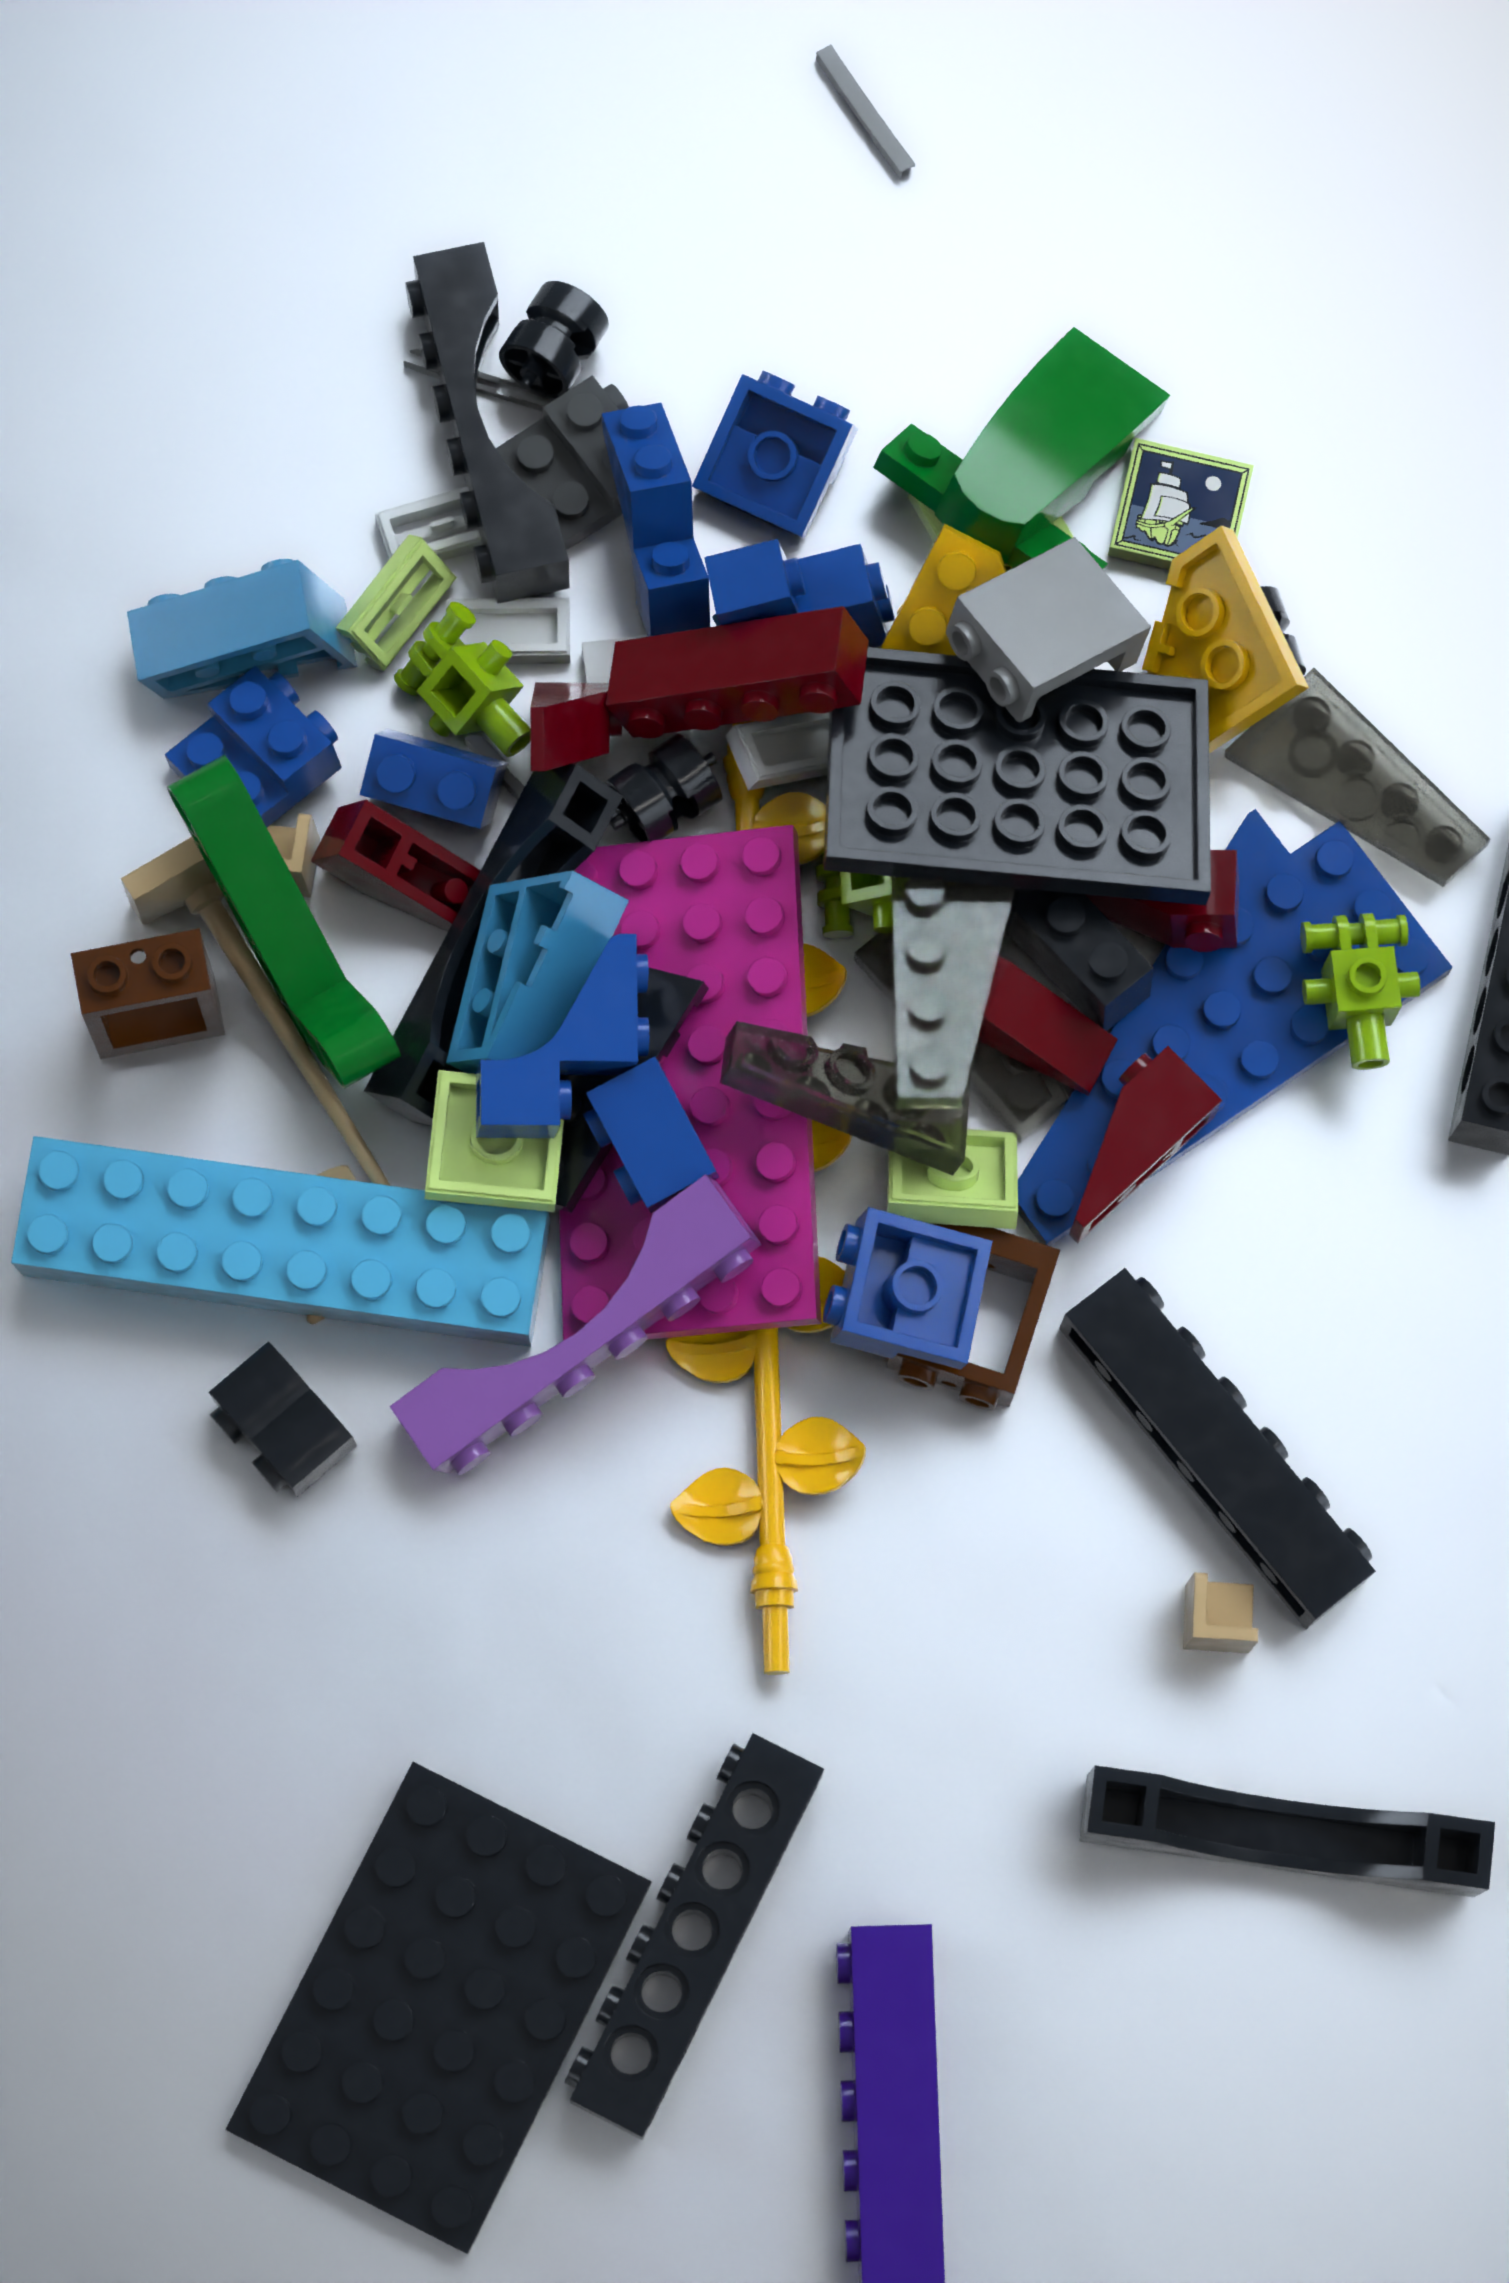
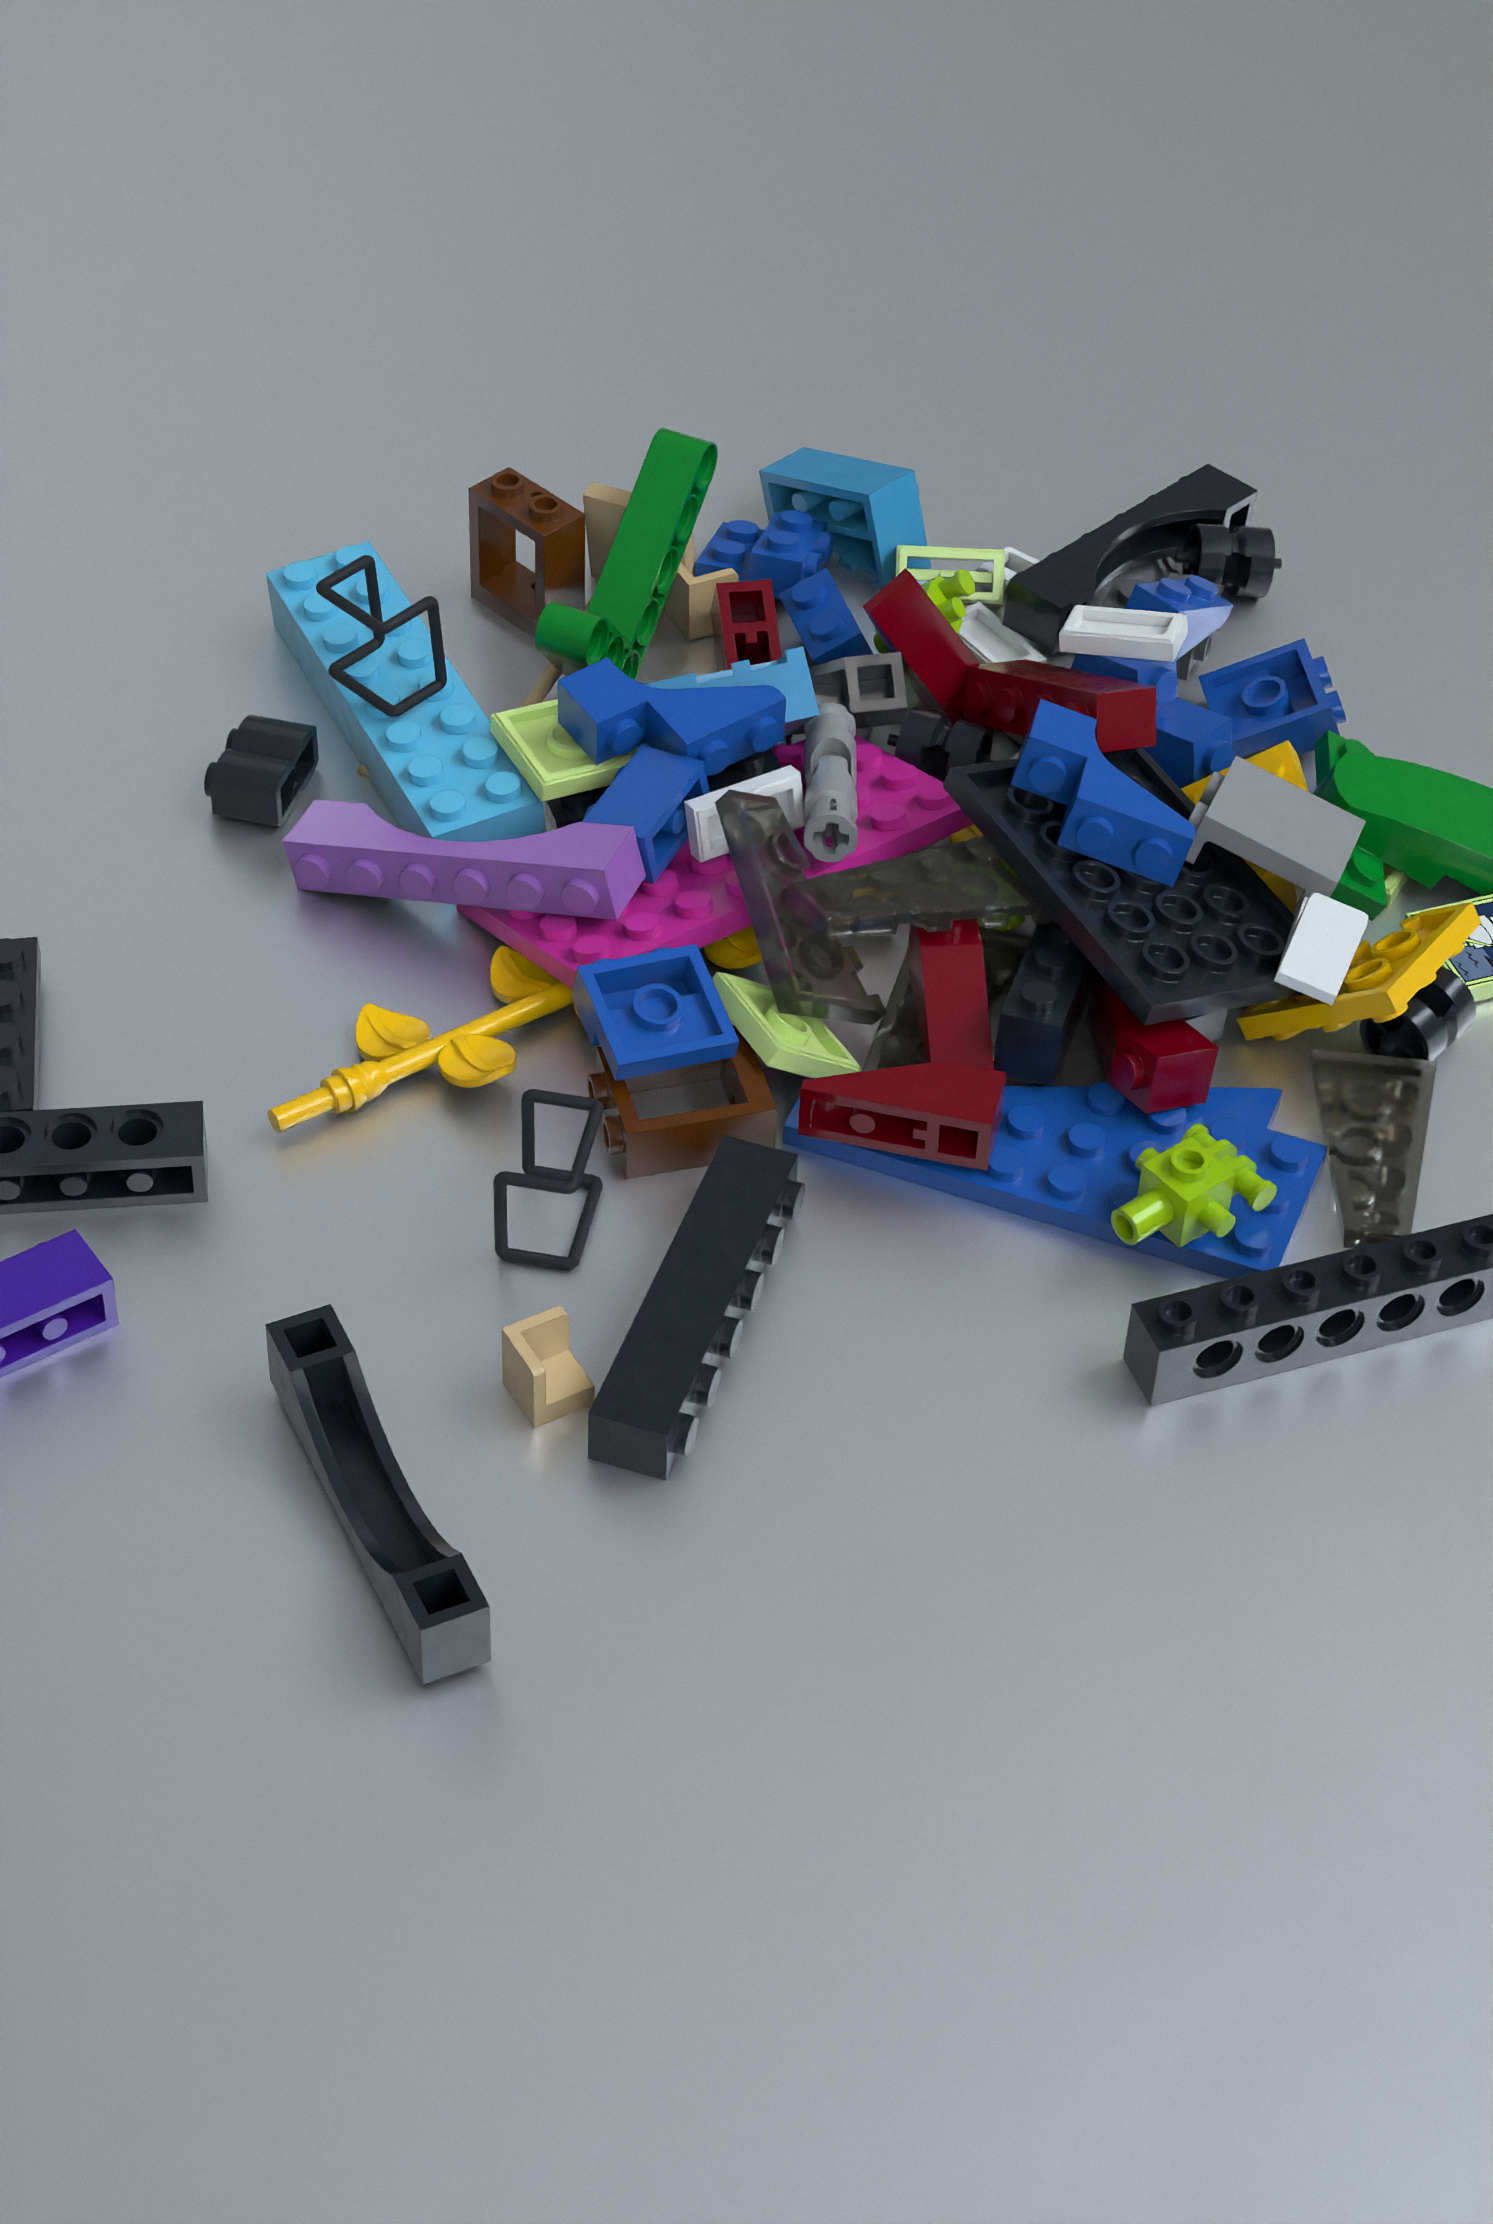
camera: 60 degrees right, 30 degrees down
none -> black piece [316,555,447,717]
none -> black piece [493,1089,604,1270]
none -> white tile [684,765,806,863]
none -> light grey piece [804,702,858,862]
none -> blue arch [1010,699,1196,887]
none -> white tile [1059,605,1188,662]
none -> white slope [1274,893,1368,1006]

